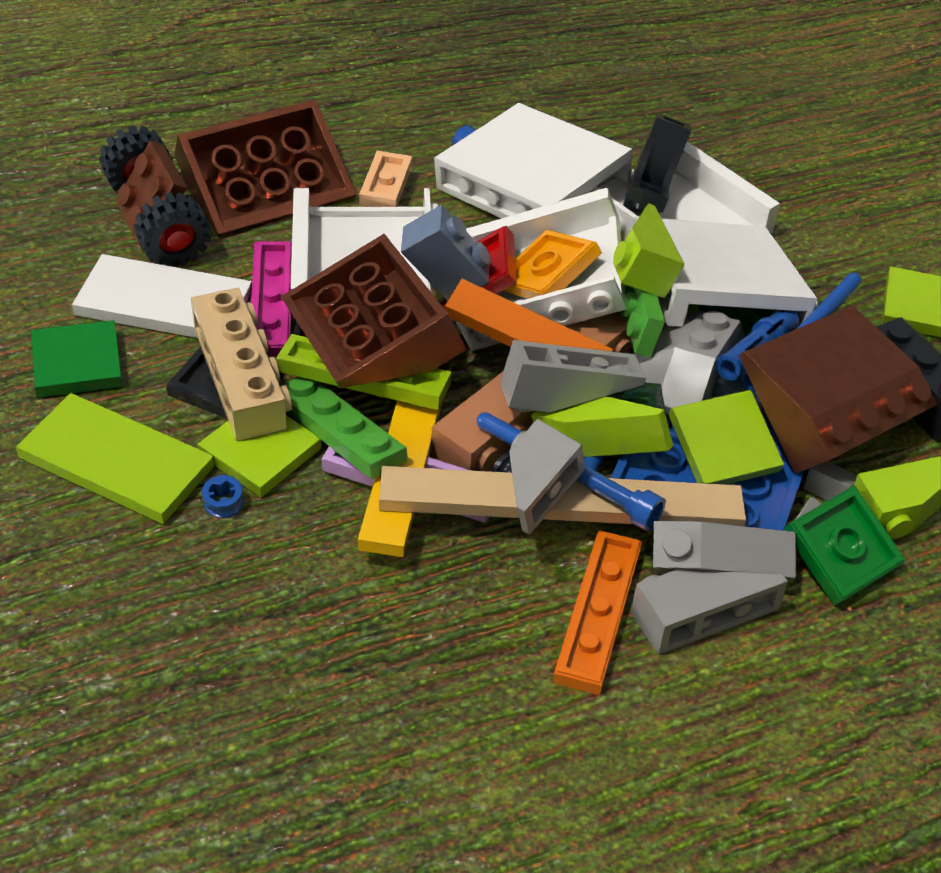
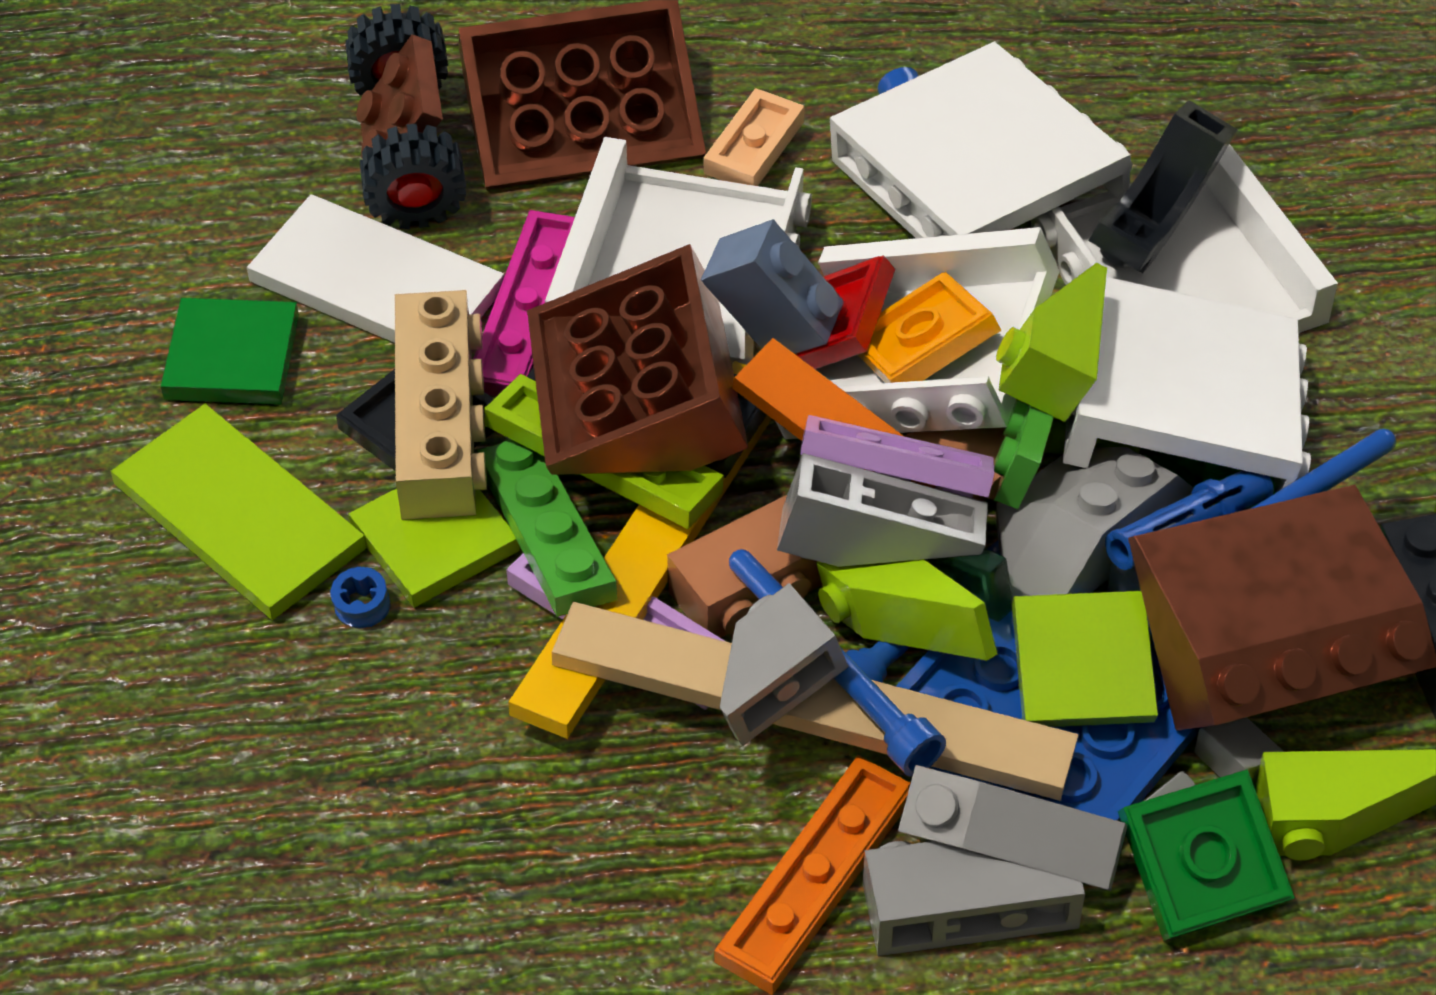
camera: 20 degrees right, 5 degrees up
none -> lavender plate [800,415,995,498]

